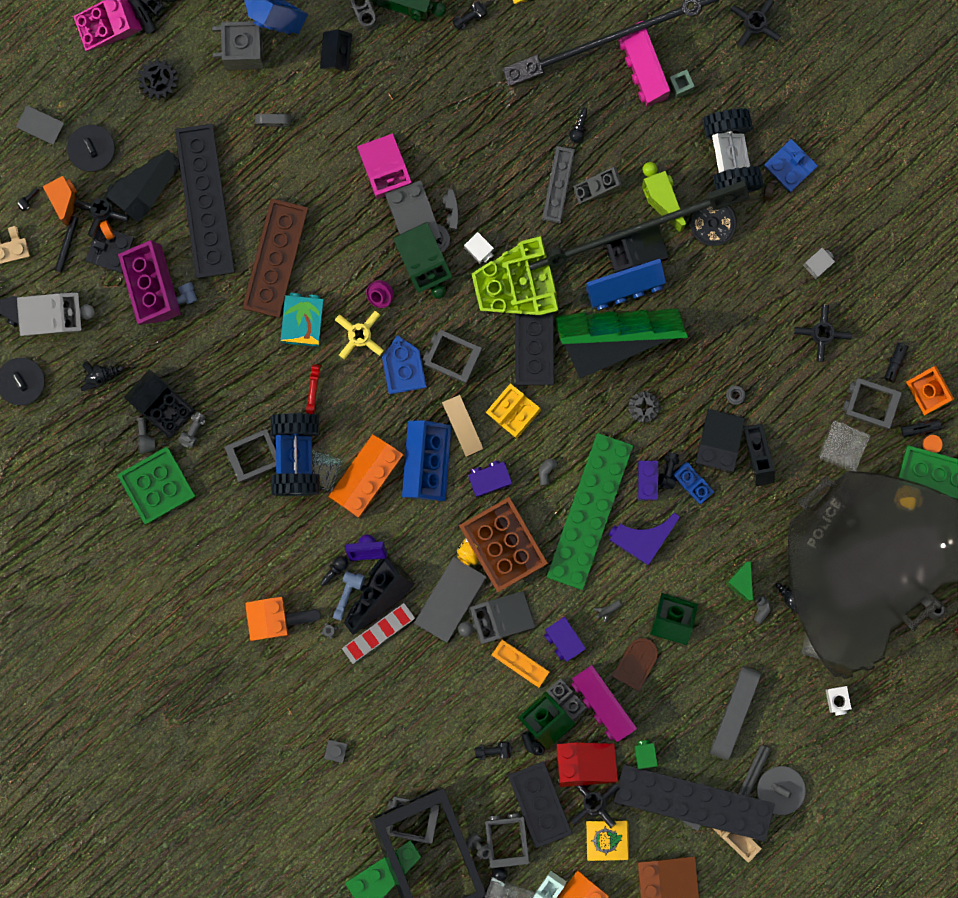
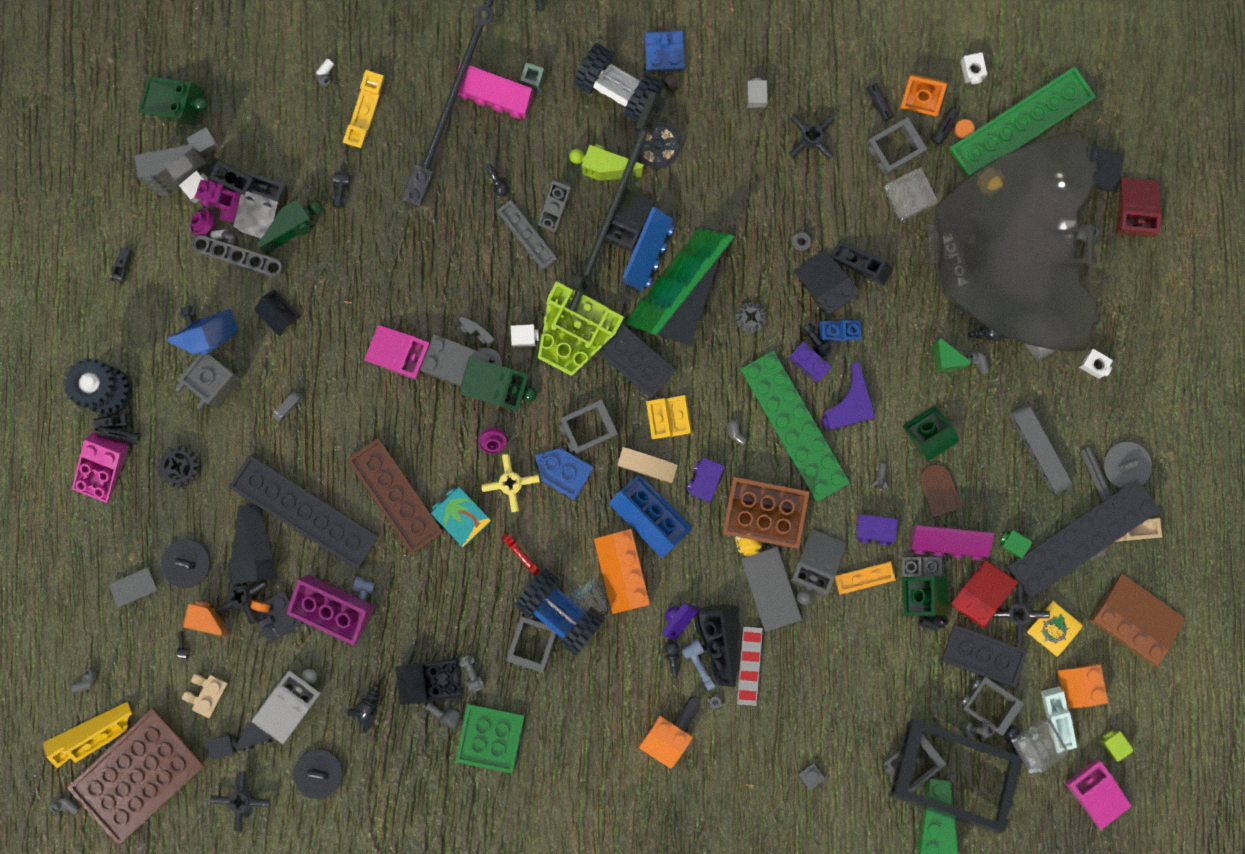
camera: 50 degrees left, 0 degrees up
black bar [55,216,79,273] -> none
black bar [475,741,512,760] -> none

